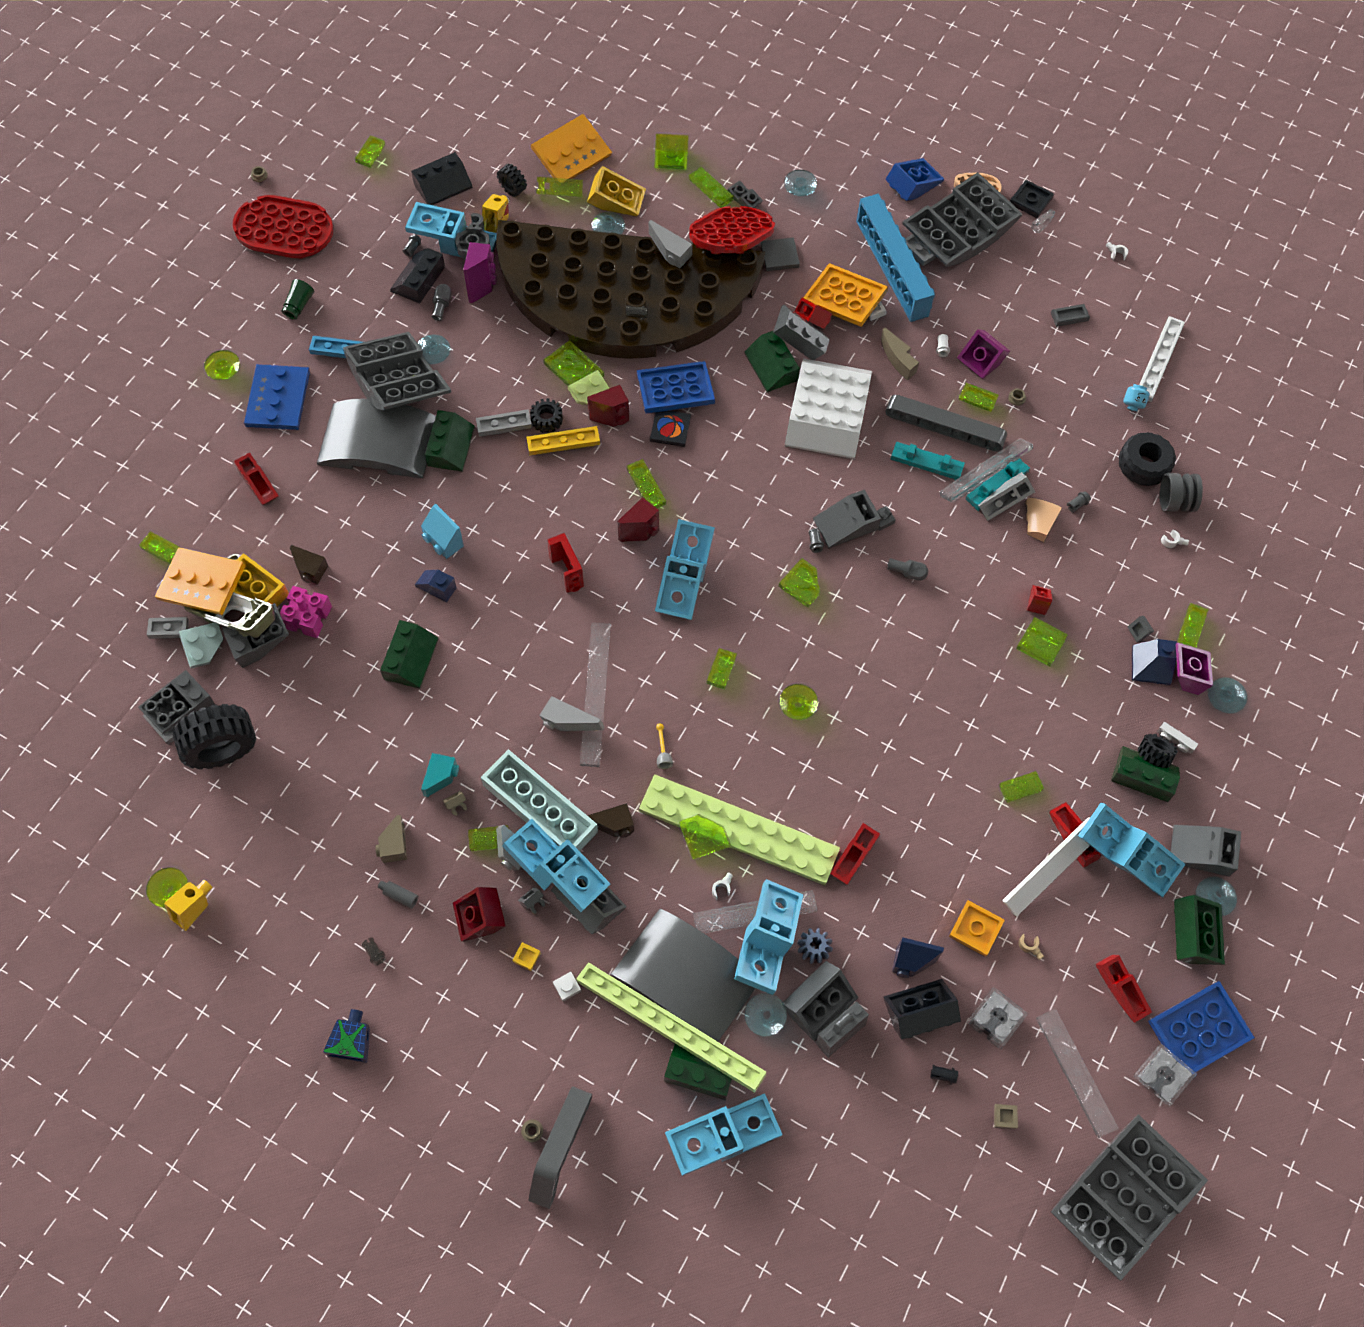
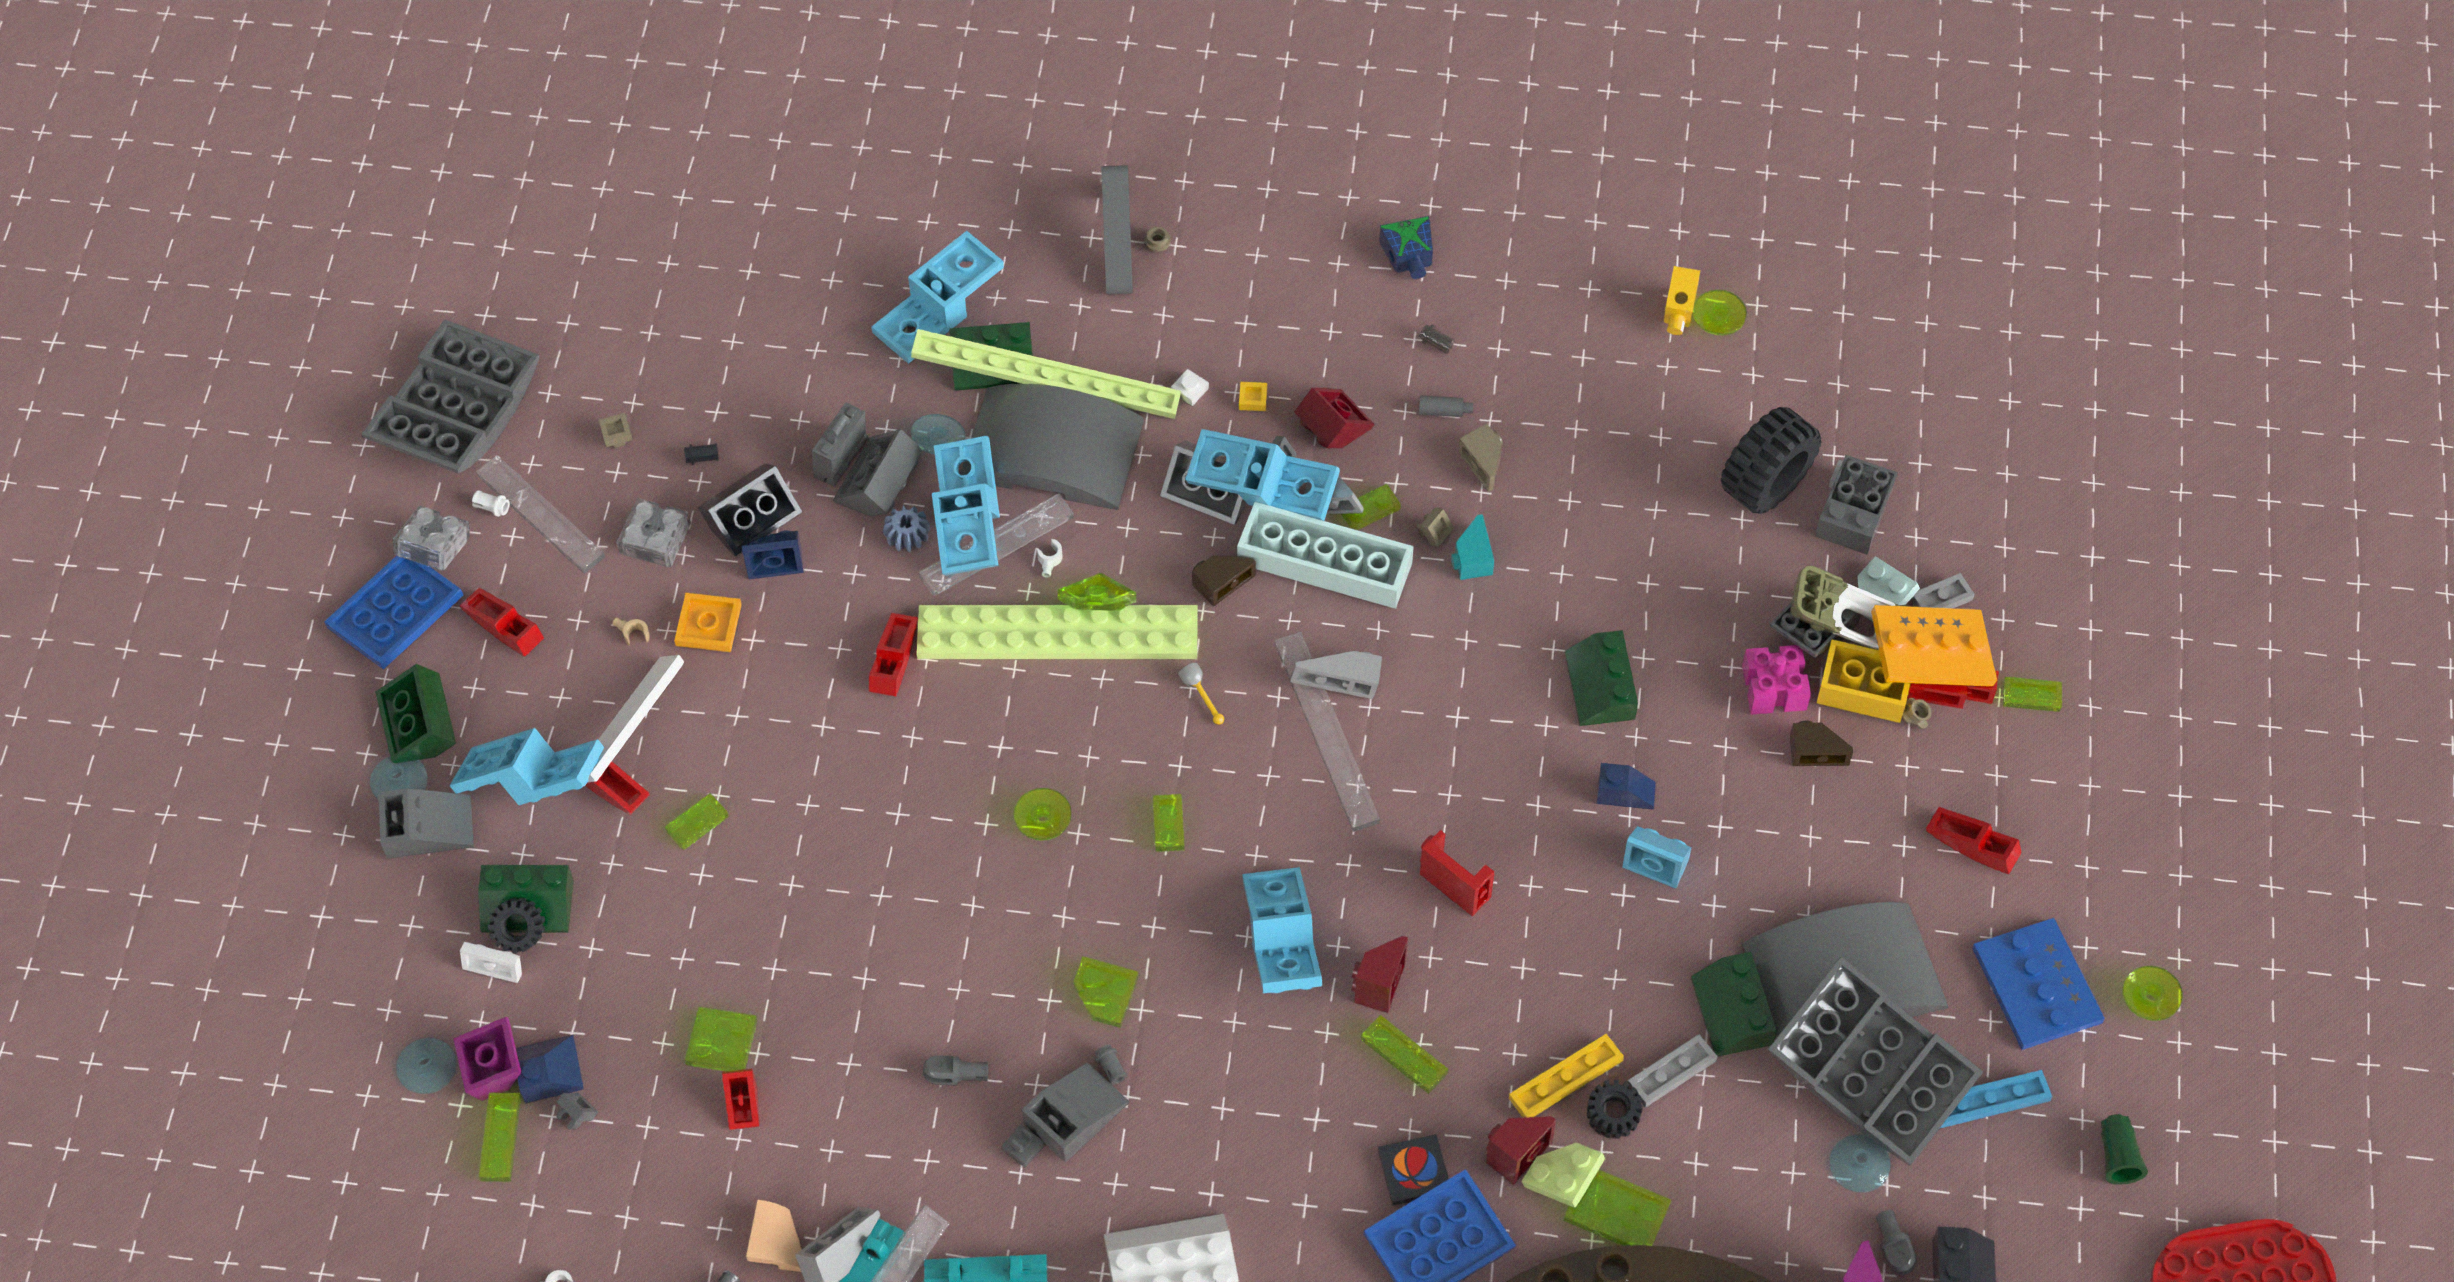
camera: 160 degrees right, 5 degrees down
none -> white pin [472,490,510,517]

